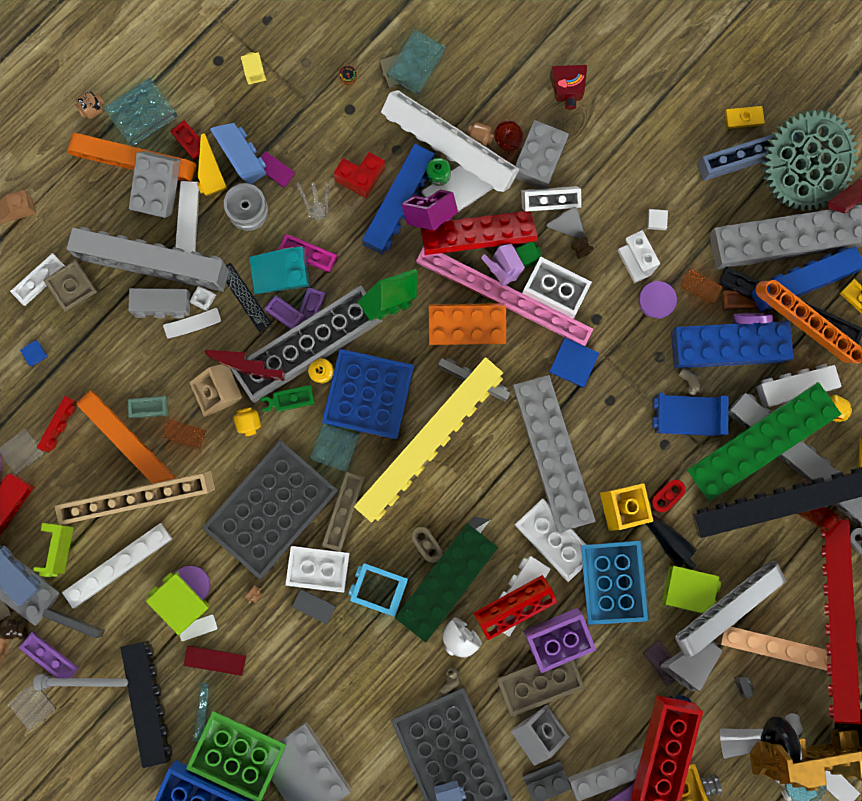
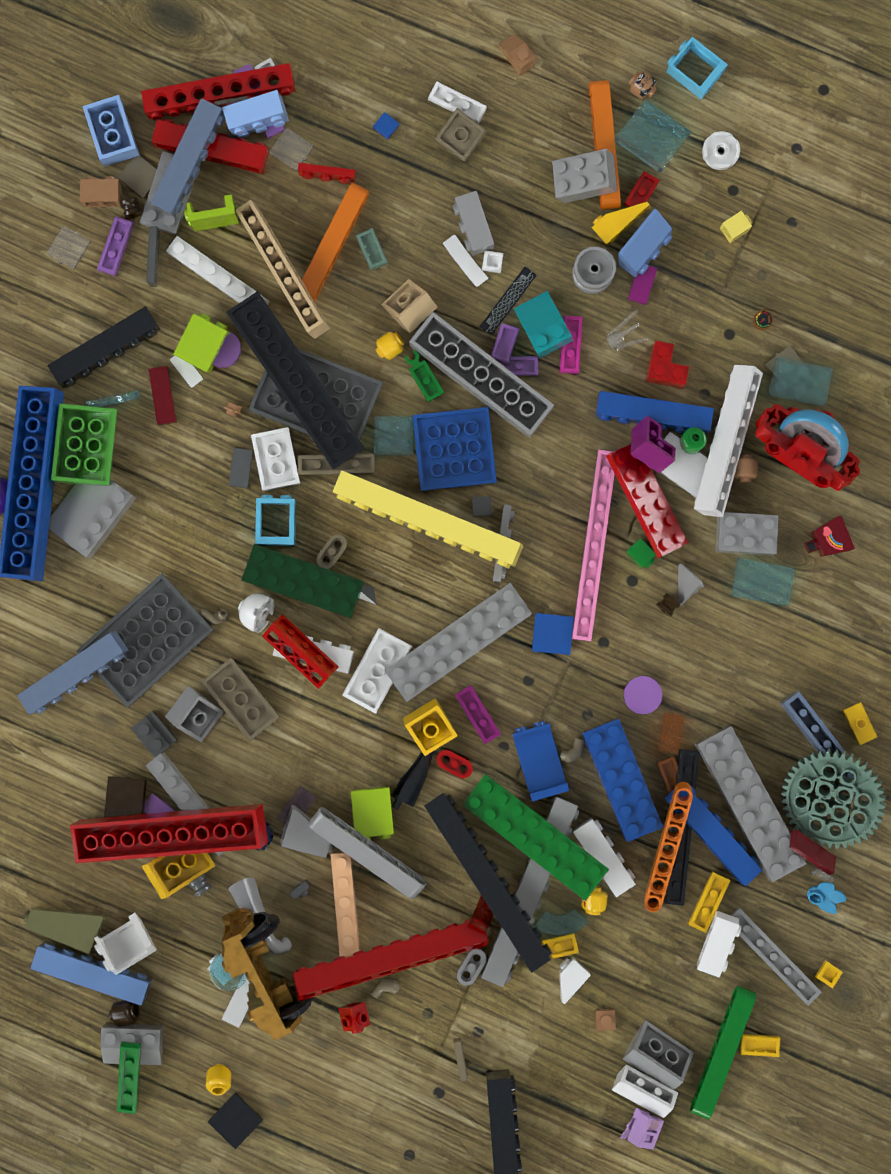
camera: 75 degrees right, 5 degrees up
light grey piece [33,674,128,690] -> none
light grey brick [66,227,229,292] -> none
clear orange tile [162,419,206,449] -> none
white tile [176,181,200,254] -> none
dark red slope [205,350,285,381] -> none
yellow head [308,358,334,384] -> none
green slope [358,269,417,321] -> none
orange brick [428,303,506,345] -> none
lavender piece [481,243,525,286] -> none
clear red hair [494,121,523,152] -> none
white brick [521,186,581,211] -> none
white brick [522,257,592,318] -> none
medium lavender slope [523,608,596,673] -> none
dark azure slope [581,541,650,625] -> none
white panel [618,230,660,283] -> none
white tile [647,209,668,230] -> none
medium lavender tile [734,313,773,324] -> none
none -> black plate [226,291,365,471]
none -> magenta plate [455,685,501,744]
none -> dark grey tile [472,496,492,517]
none -> clear light blue tile [534,908,589,935]
none -> medium azure window [666,37,728,100]
none -> white plate [702,131,741,170]
none -> clear light blue tile [731,558,795,606]
none -> red piece [755,404,860,491]

